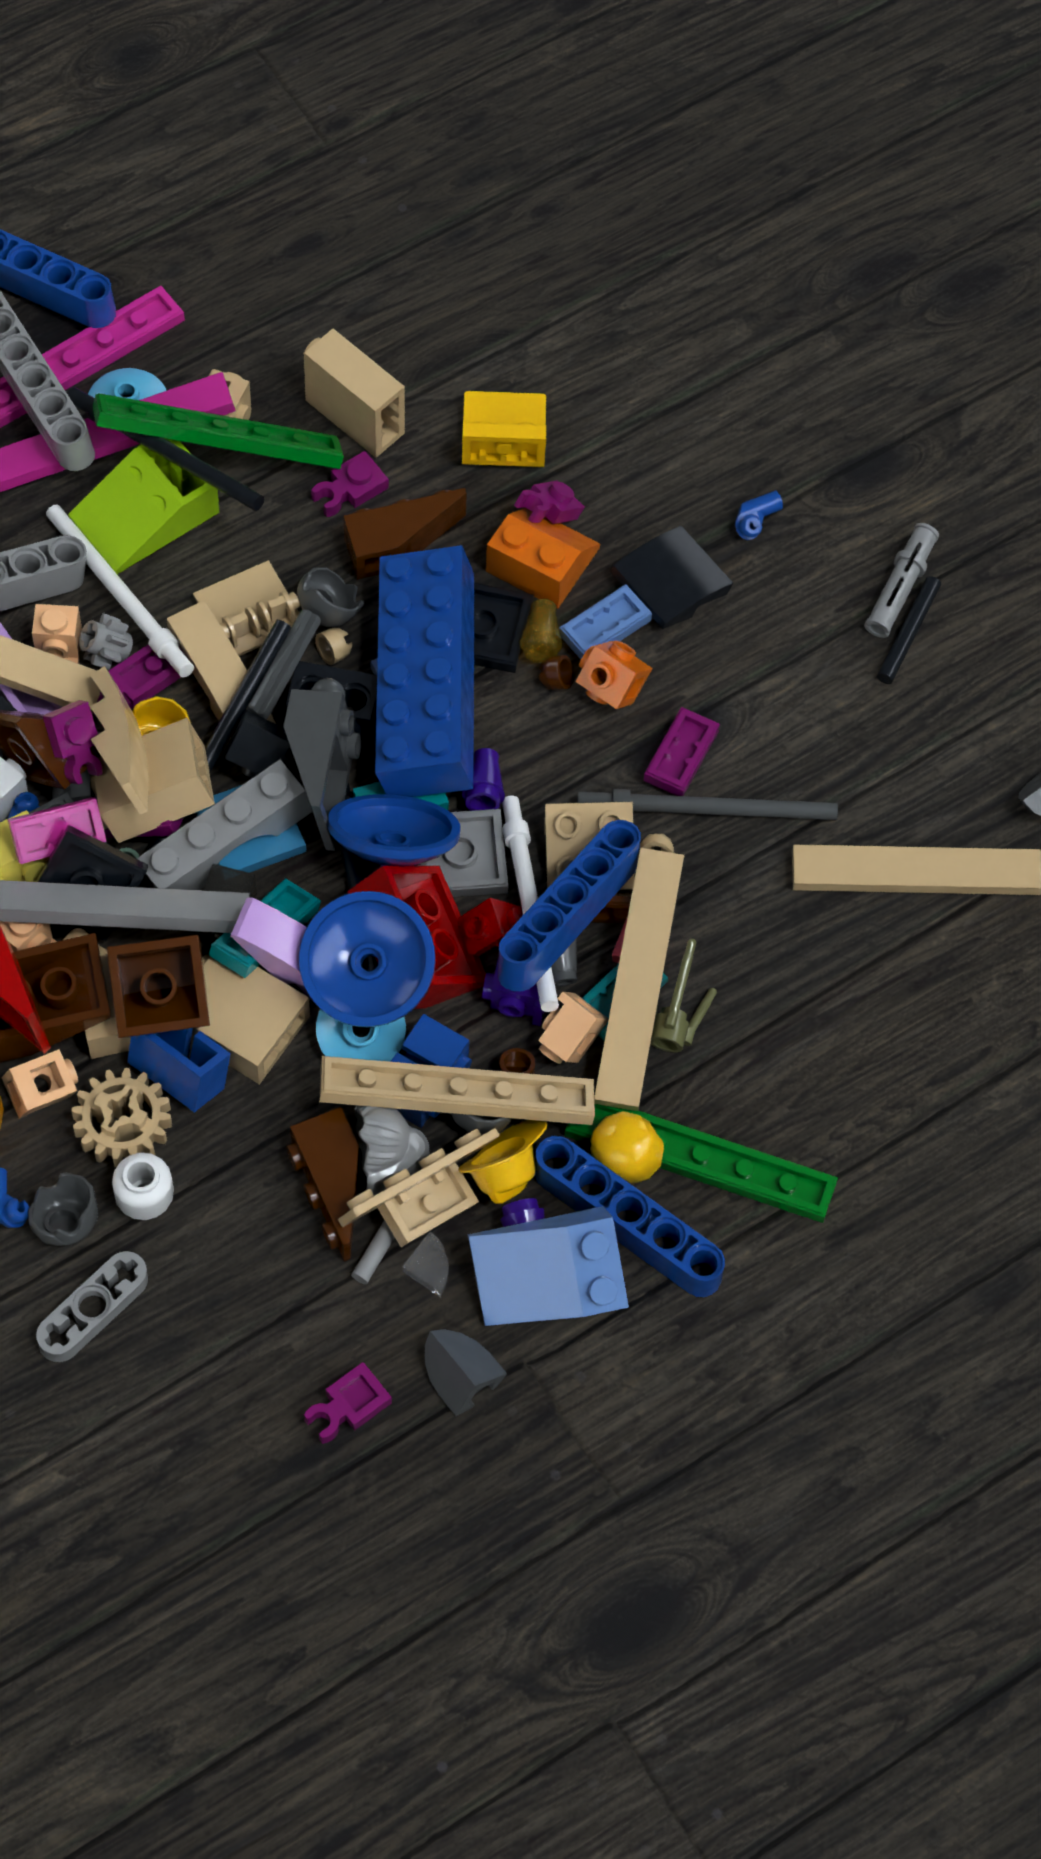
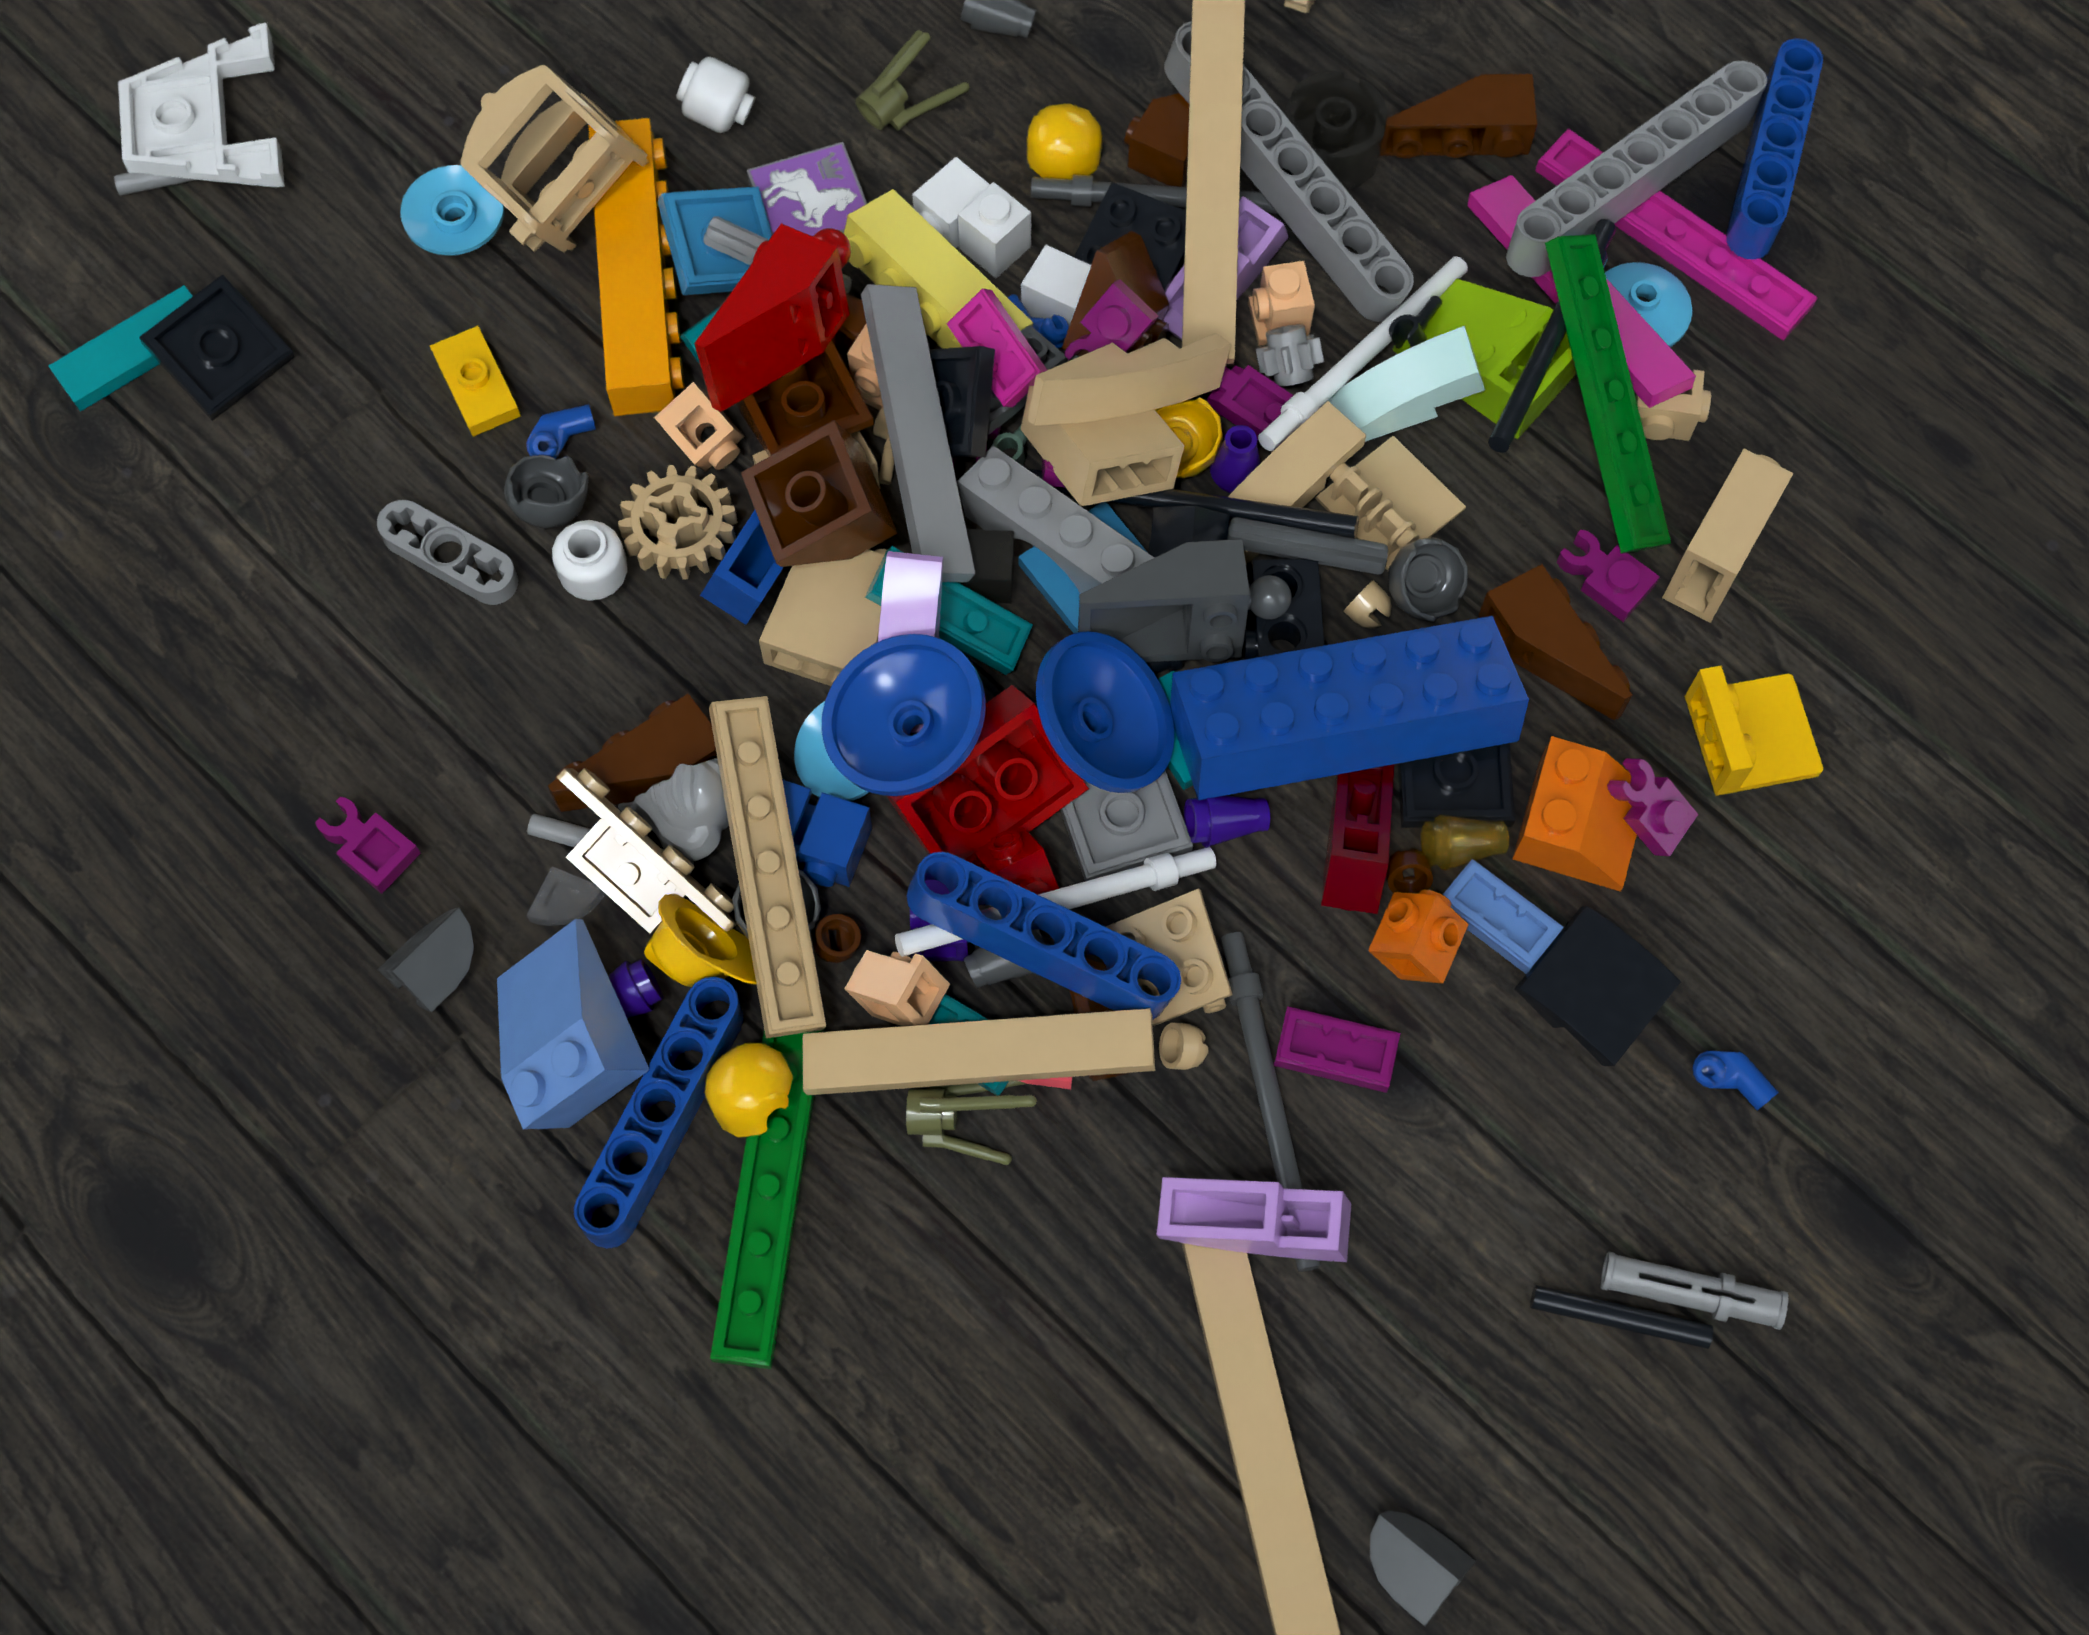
camera: 80 degrees right, 5 degrees up
none -> lavender slope [1157,1177,1351,1262]
none -> dark purple cone [1210,425,1261,494]
none -> dark red slope [1321,764,1394,914]
none -> light aqua slope [1323,326,1485,442]
none -> black hand [1388,295,1442,349]

